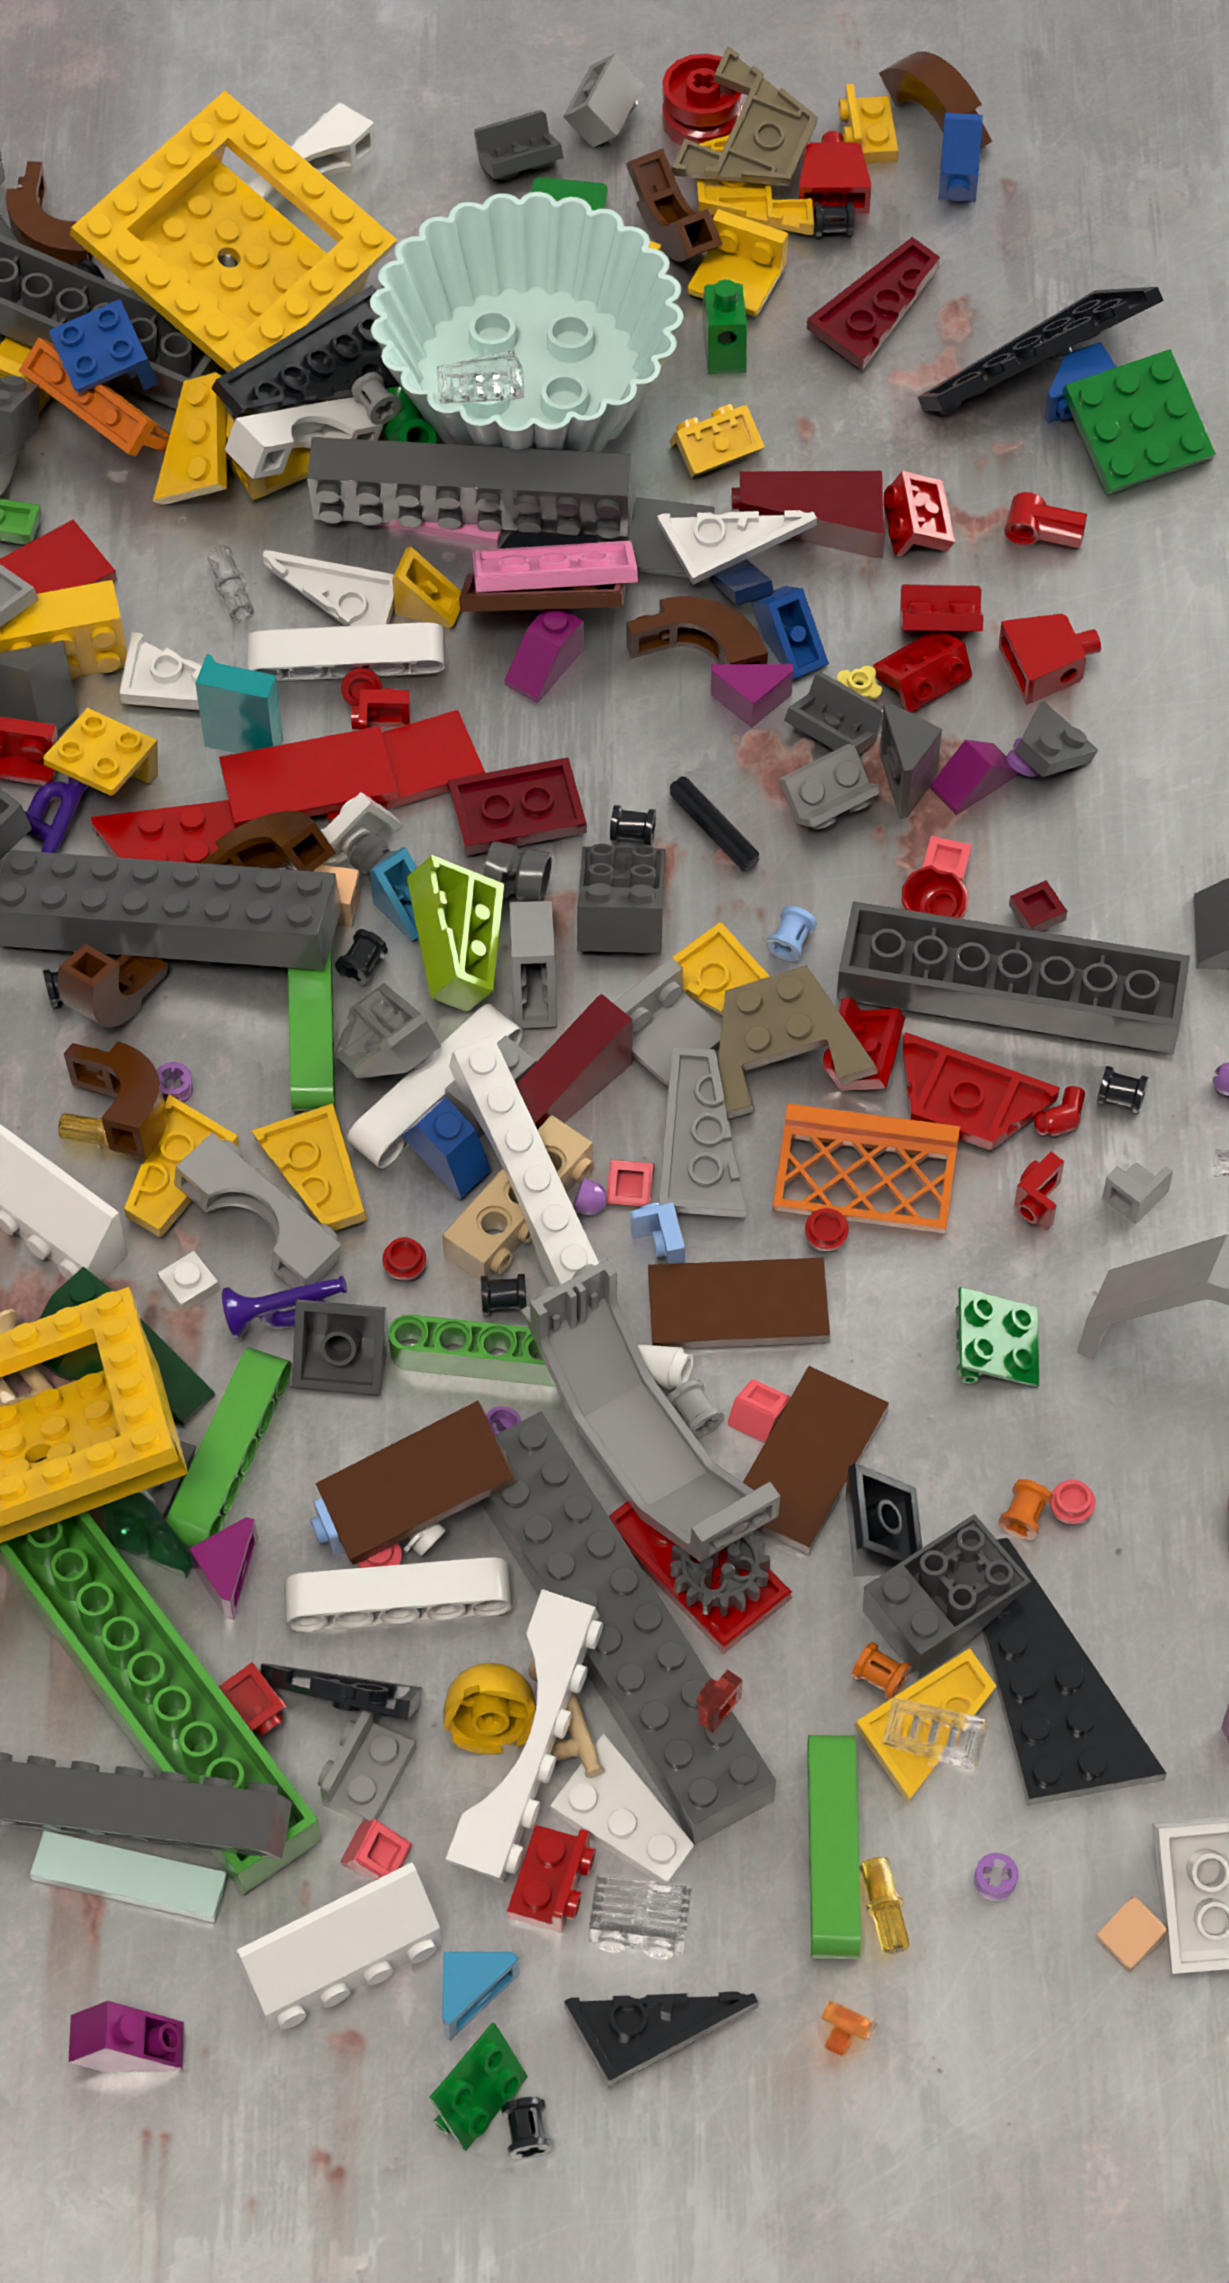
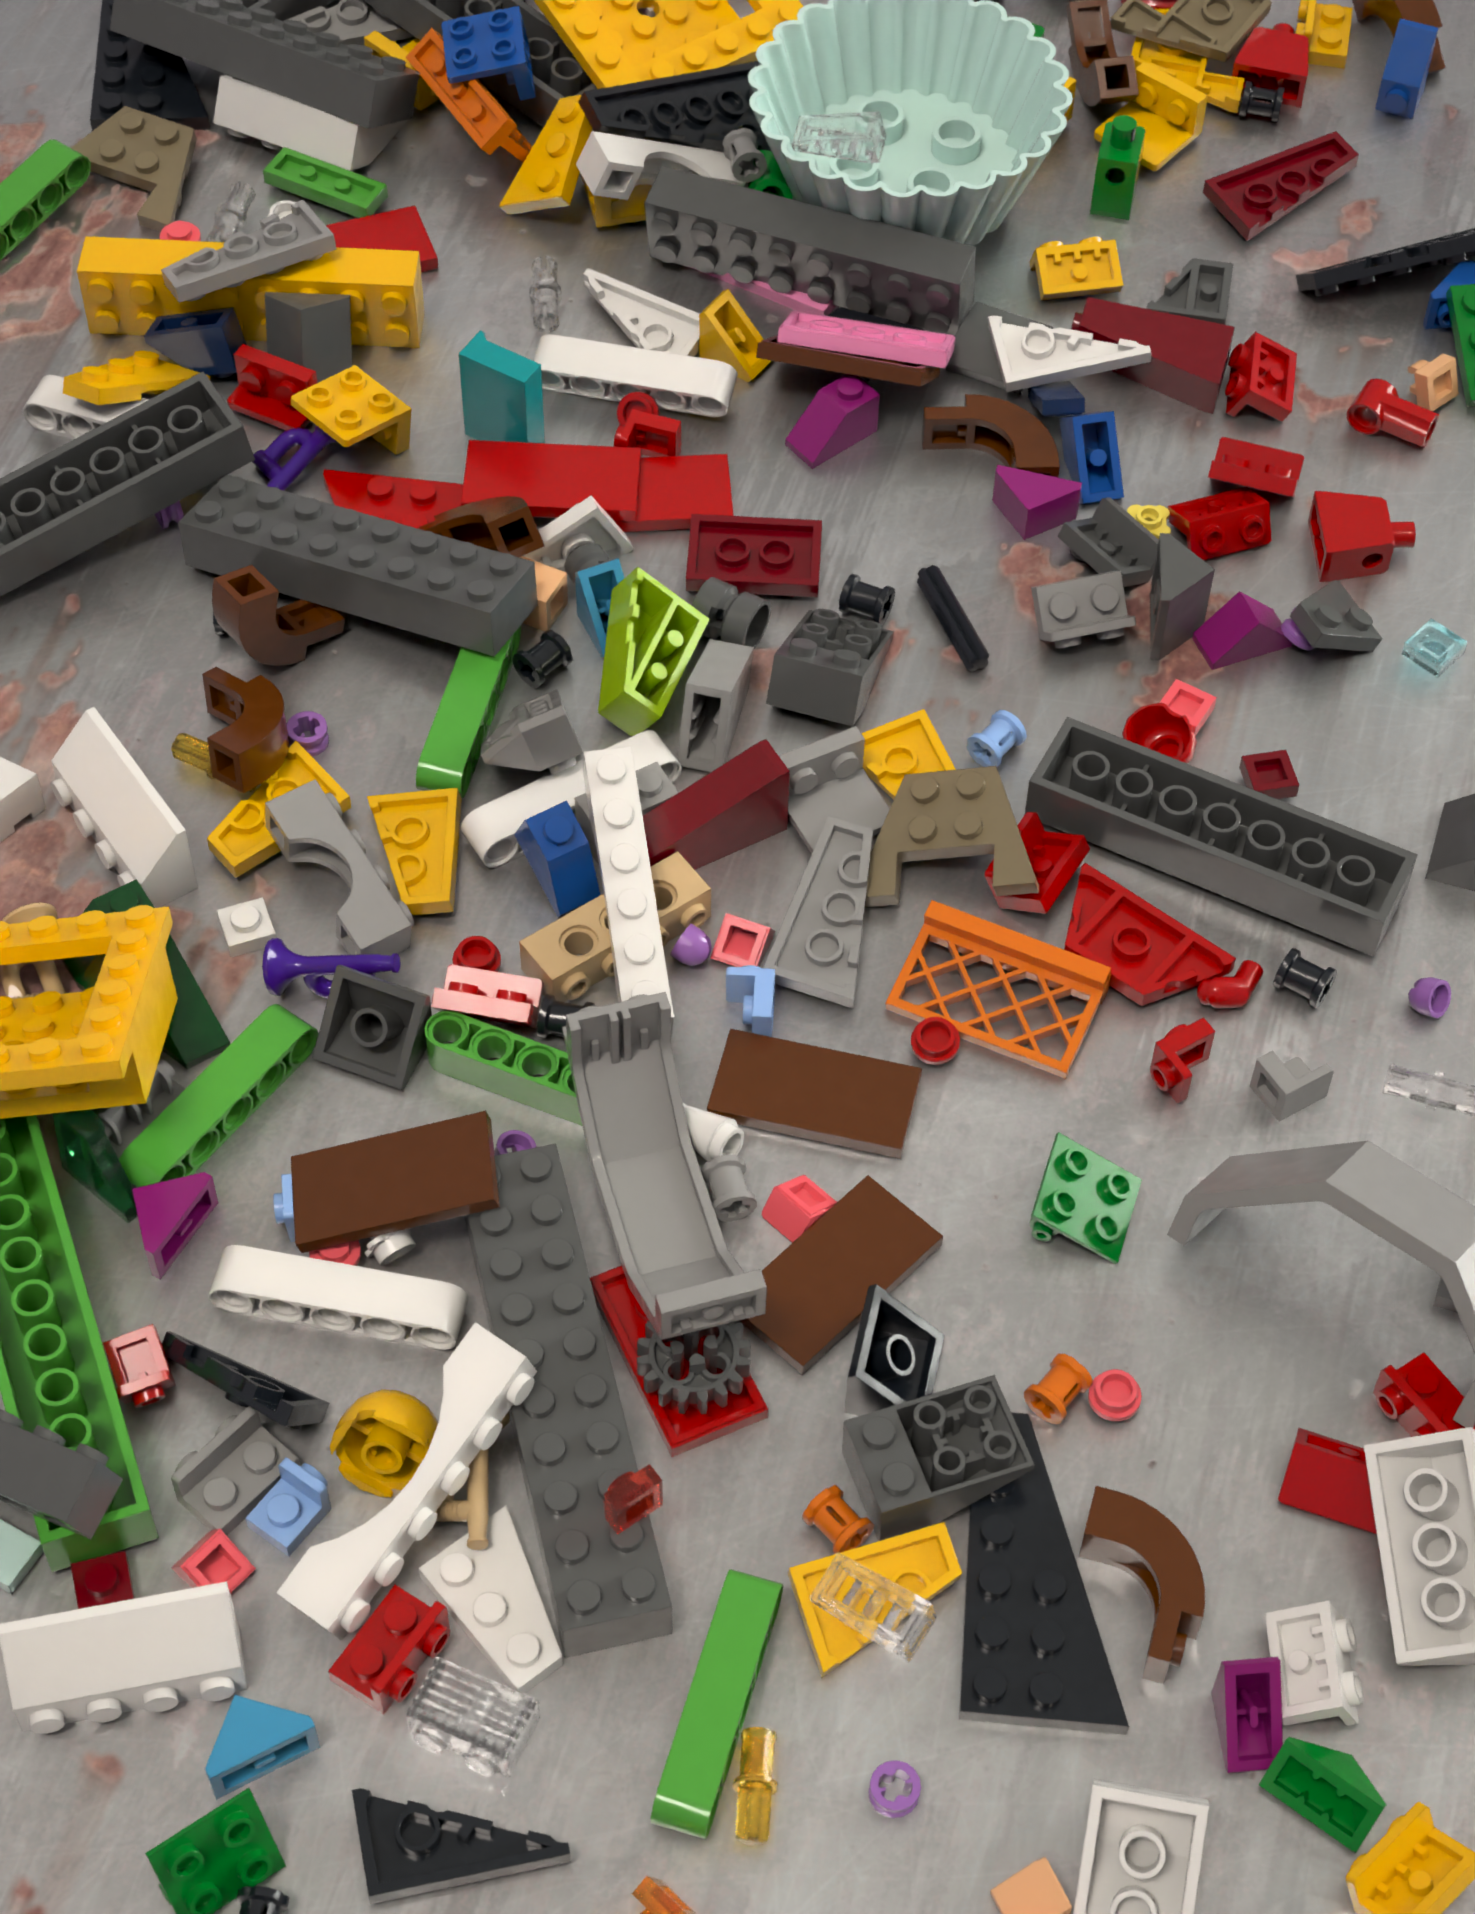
camera: 15 degrees right, 5 degrees down
white wing [119,632,202,710] -> none
none -> dark red plate [70,1551,135,1609]
none -> light blue bracket [245,1457,331,1557]
none -> bracket [431,964,544,1028]
none -> reddish brown arch [1079,1486,1205,1684]
none -> dark grey wing [1147,258,1233,325]
none -> clear light blue plate [1402,618,1468,678]
none -> light nougat tile [1408,354,1459,411]

